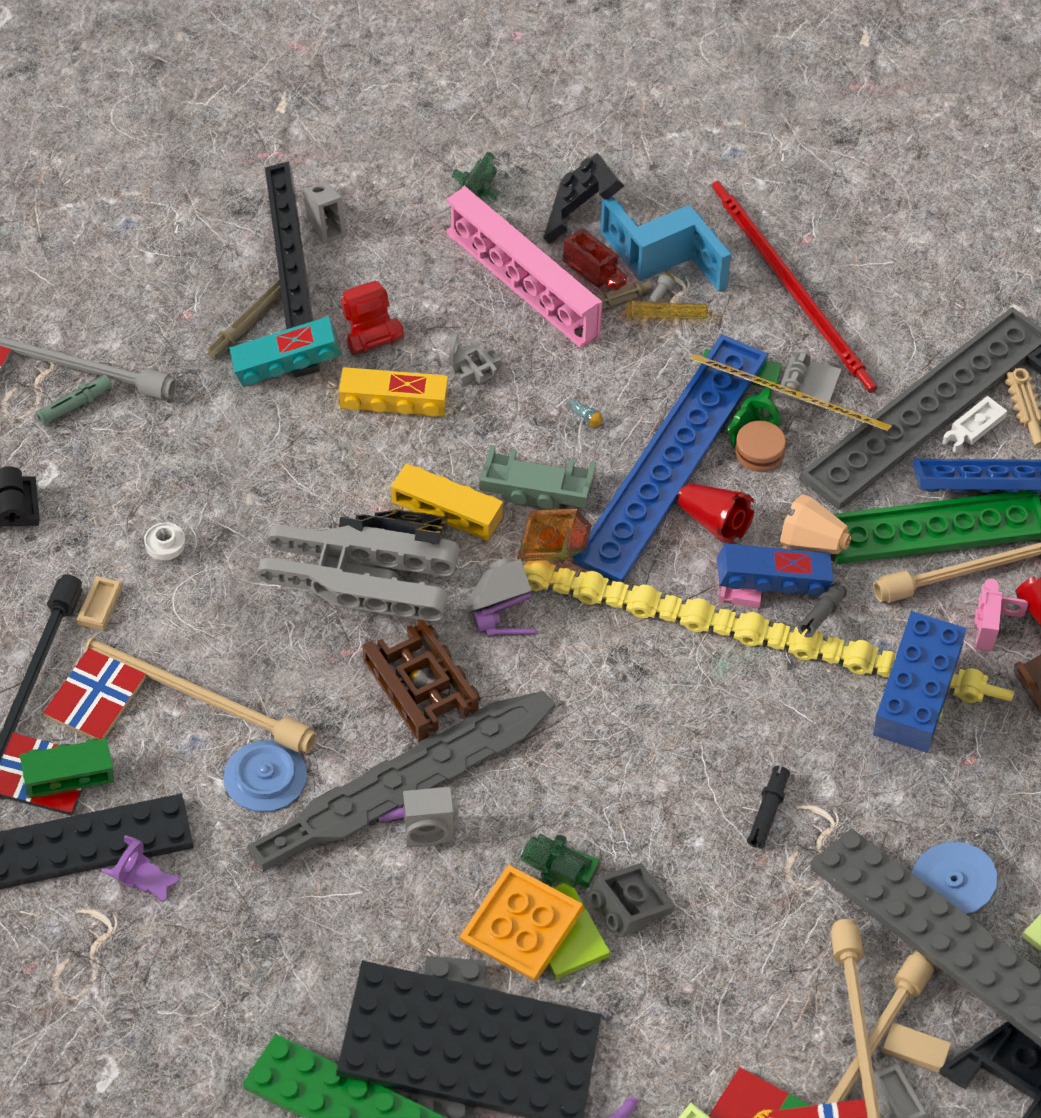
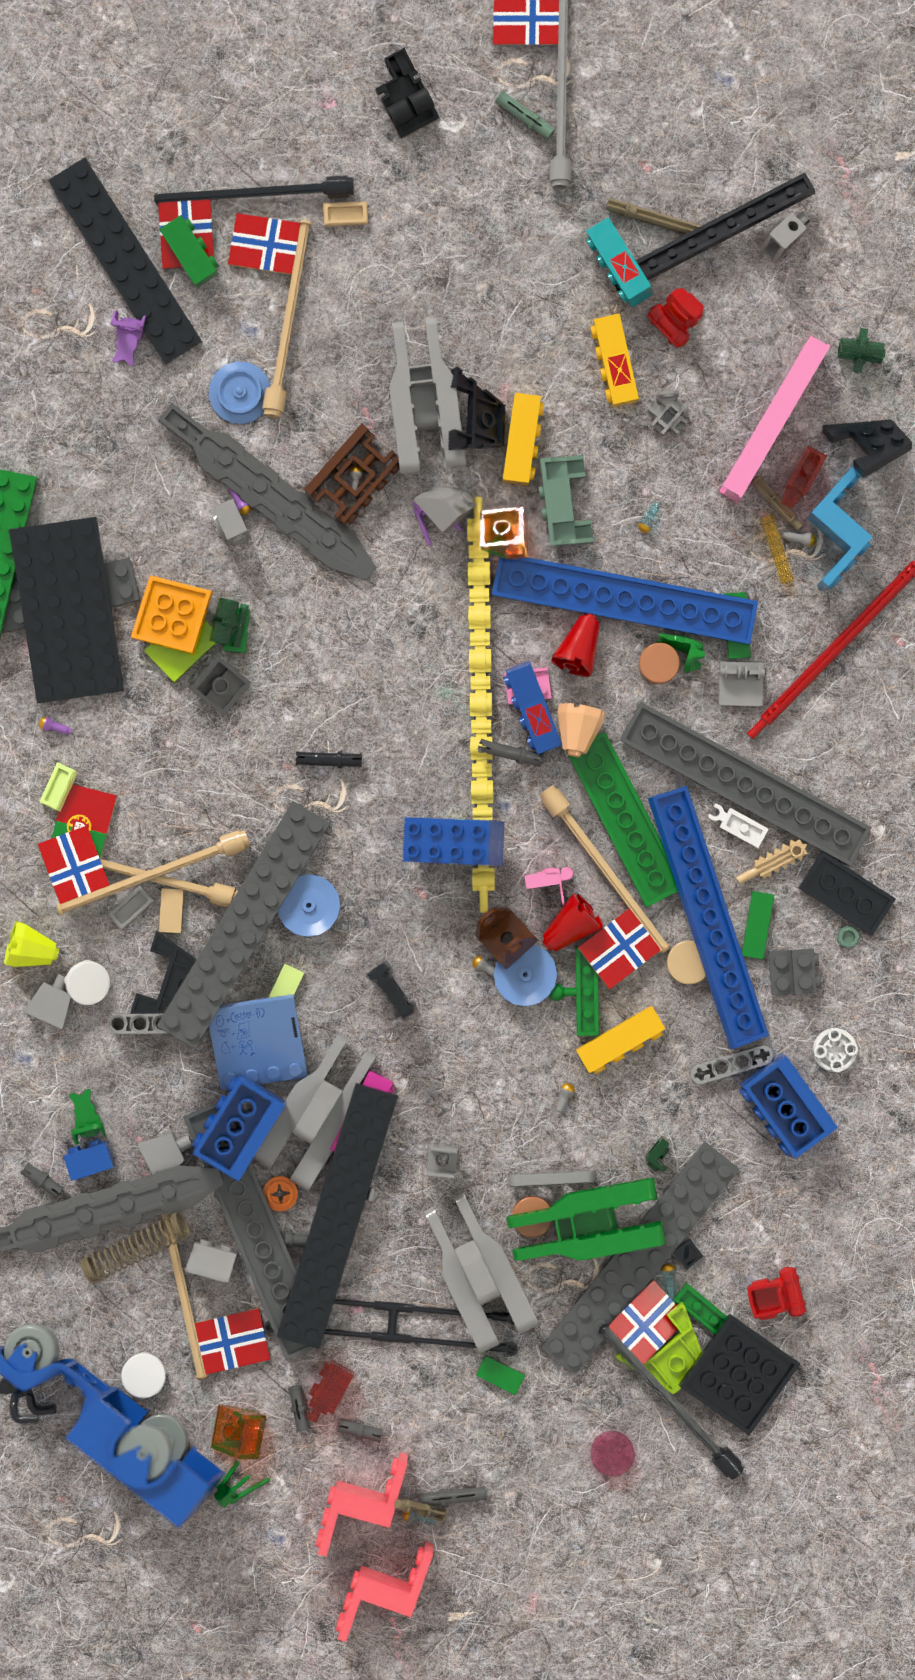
camera: 75 degrees right, 35 degrees up
white plate [144,522,185,560] -> none
yellow sticker [689,354,892,431] -> none

